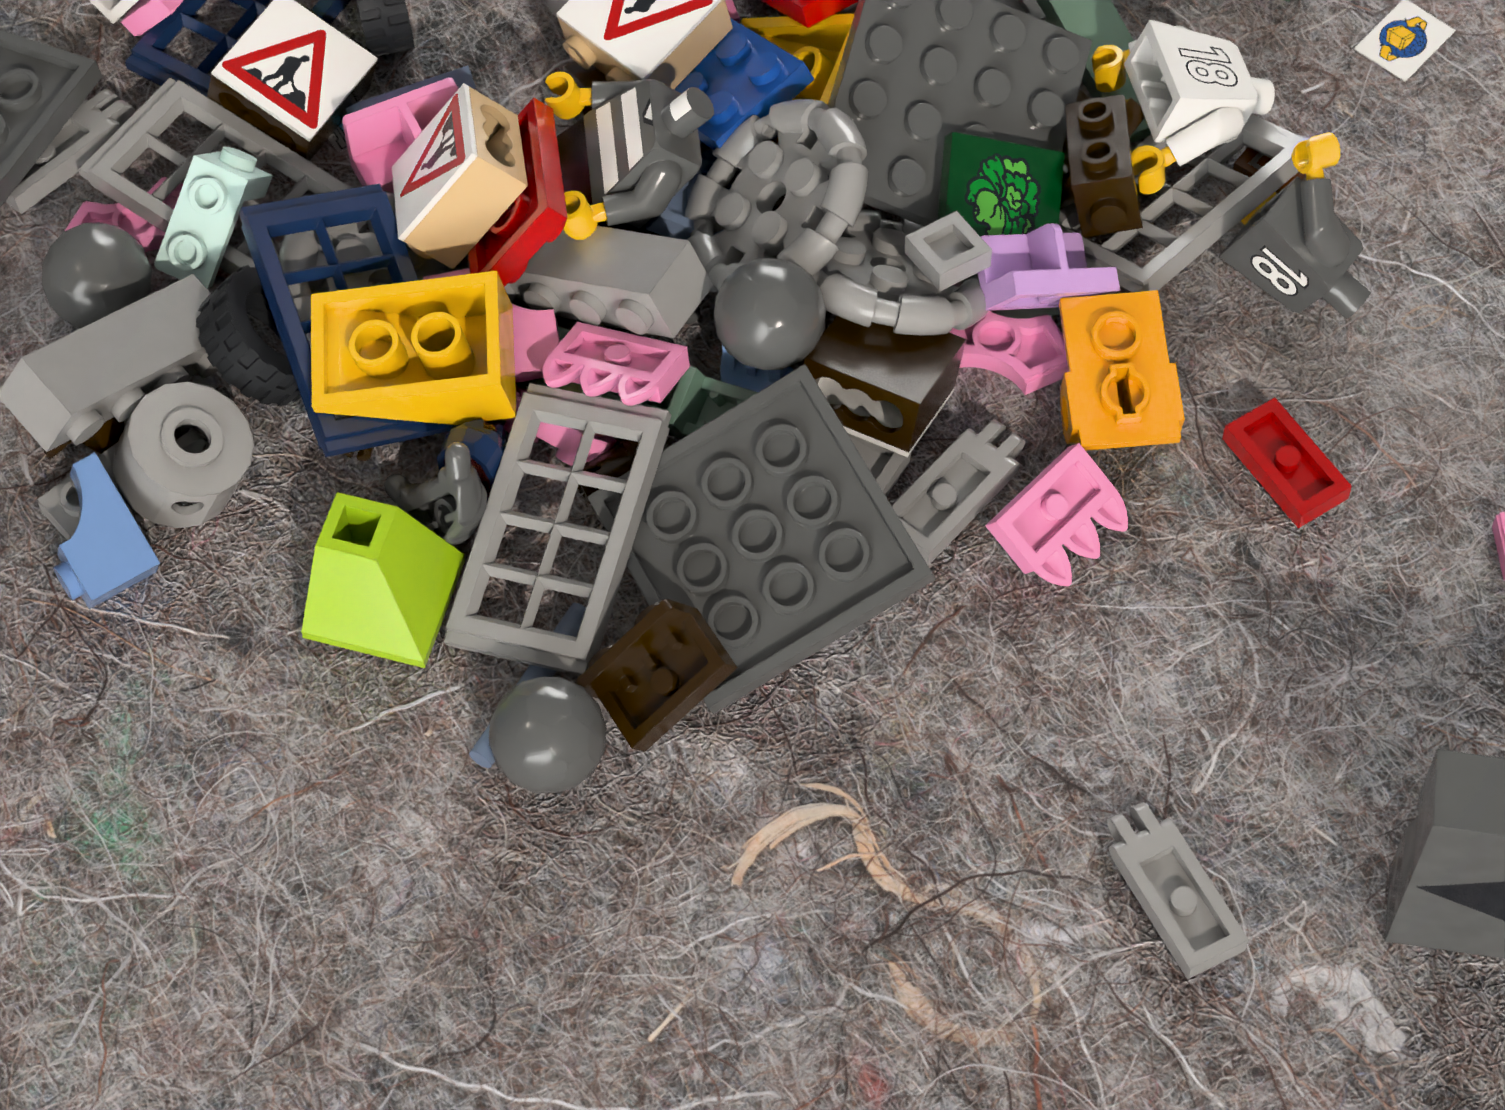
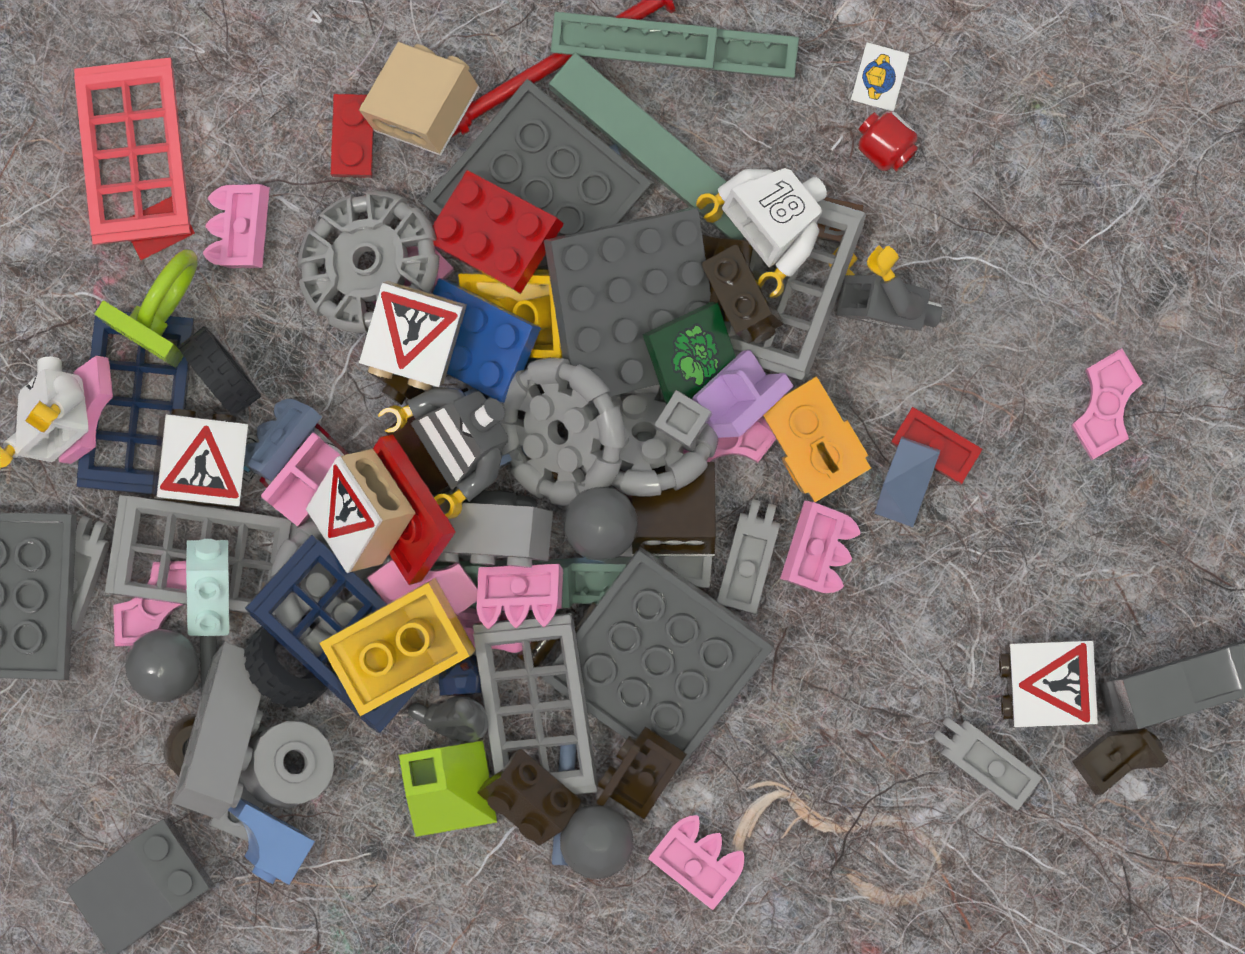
camera: 25 degrees left, 25 degrees up
none -> dark brown bracket [477,749,581,846]
none -> bright pink plate [648,815,744,910]
none -> red head [858,111,919,172]
none -> sand blue slope [875,437,941,527]
none -> piece [999,641,1098,728]
none -> dark brown bracket [1072,728,1168,795]

